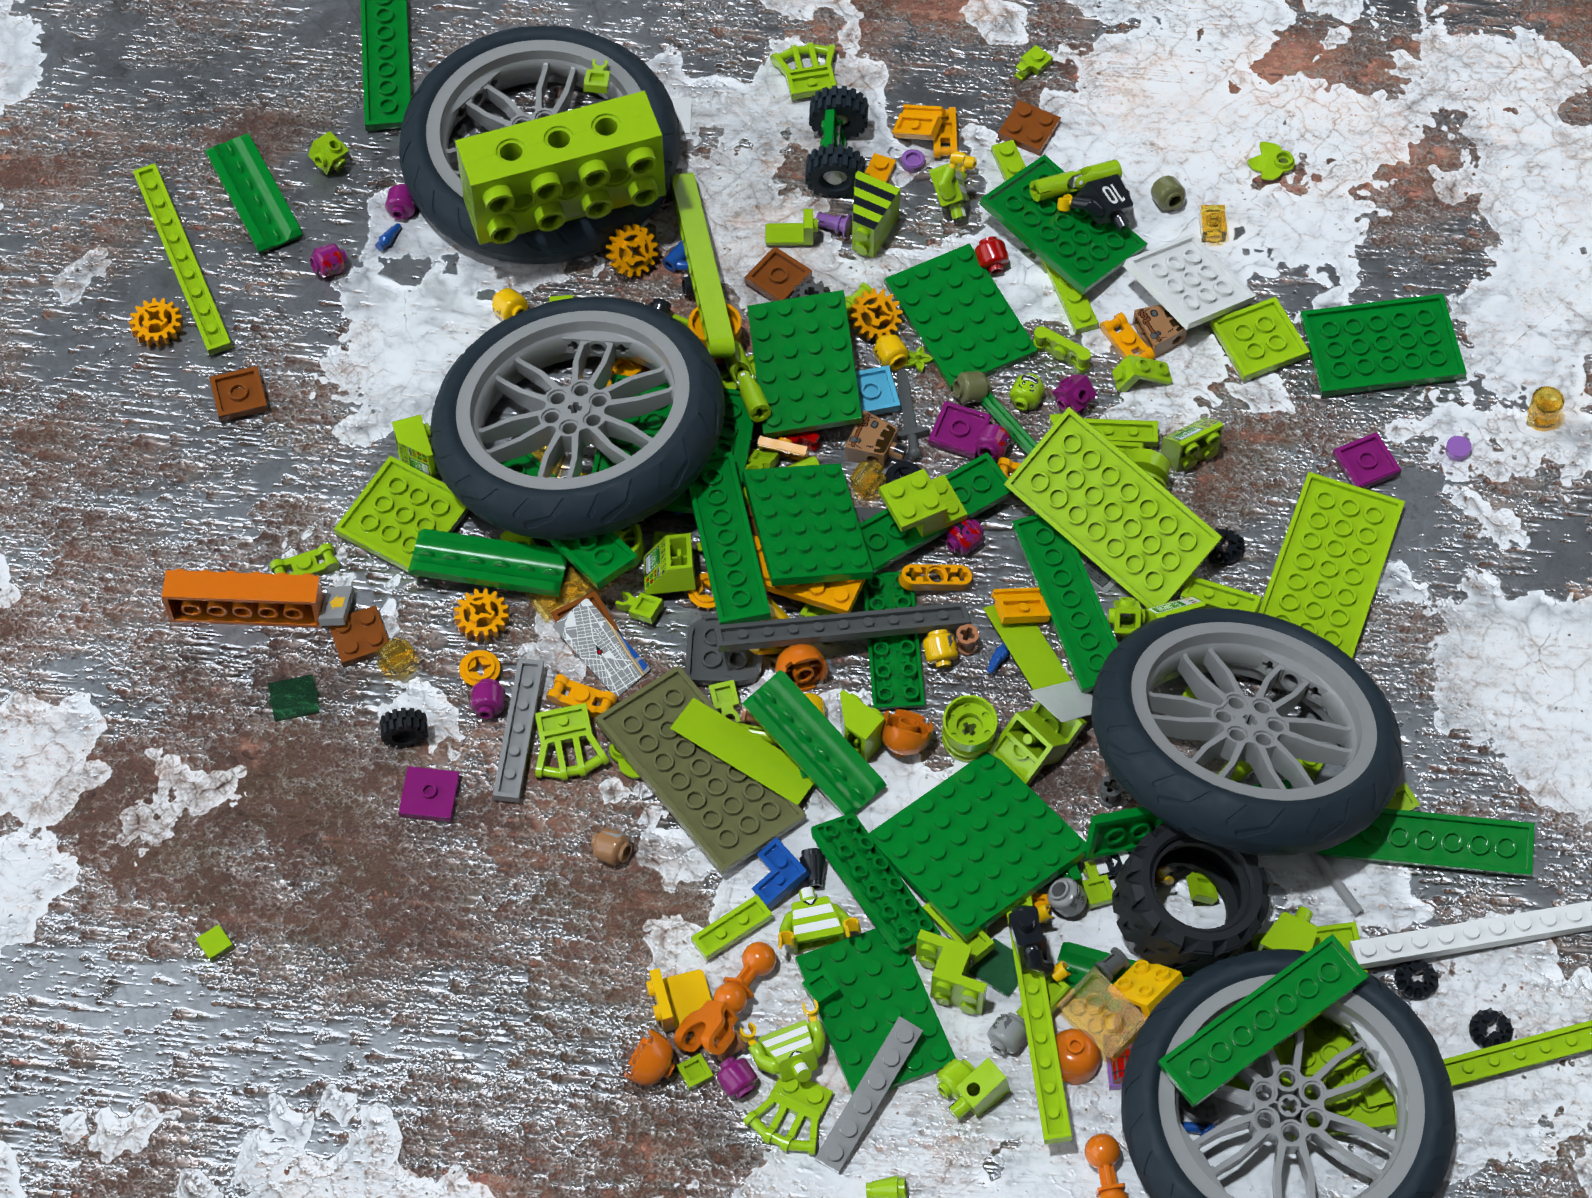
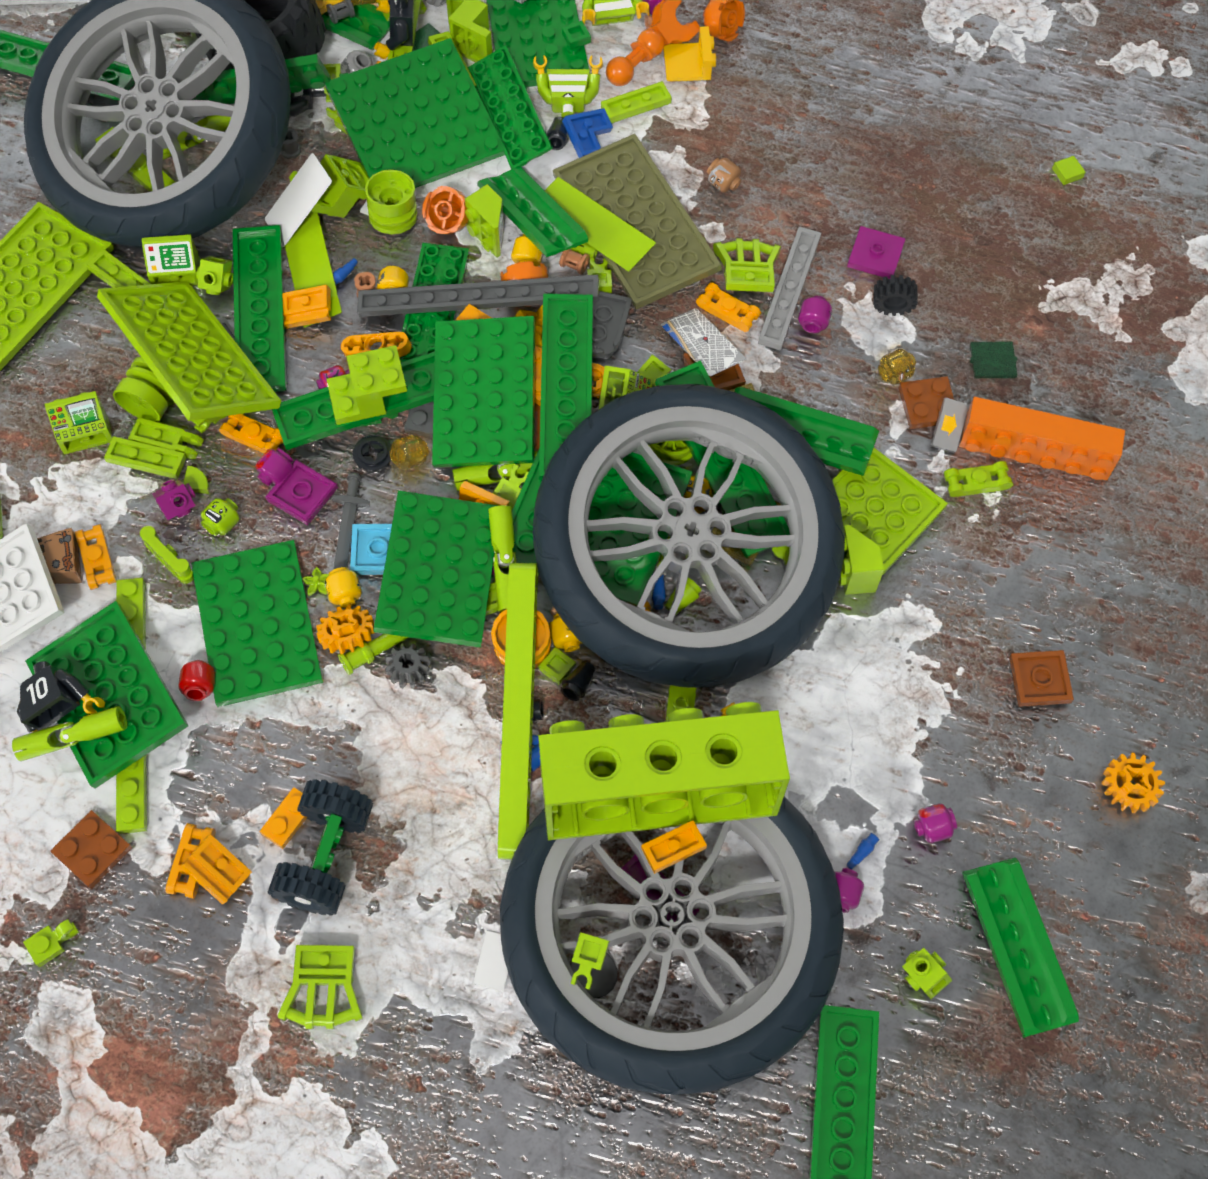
camera: 170 degrees left, 5 degrees up
lime plate [133,163,232,356] -> none
light orange gear [454,588,510,642] -> none
light orange gear [459,650,500,687] -> none
lime tile [676,1053,714,1092] -> none
dark orange plate [744,246,812,301] -> none
lime bracket [765,209,818,246] -> none
medium lavender pin [816,212,853,238] -> none
medium nougat torso [845,410,907,468] -> none
lime slope [852,171,900,258] -> none
medium lavender tile [901,149,925,173] -> none
lime torso [929,151,977,220] -> none
olive head [953,371,991,404] -> none
green axle [981,393,1038,455] -> none
lime bracket [1112,354,1172,392] -> none
black gear [1209,527,1245,564] -> none

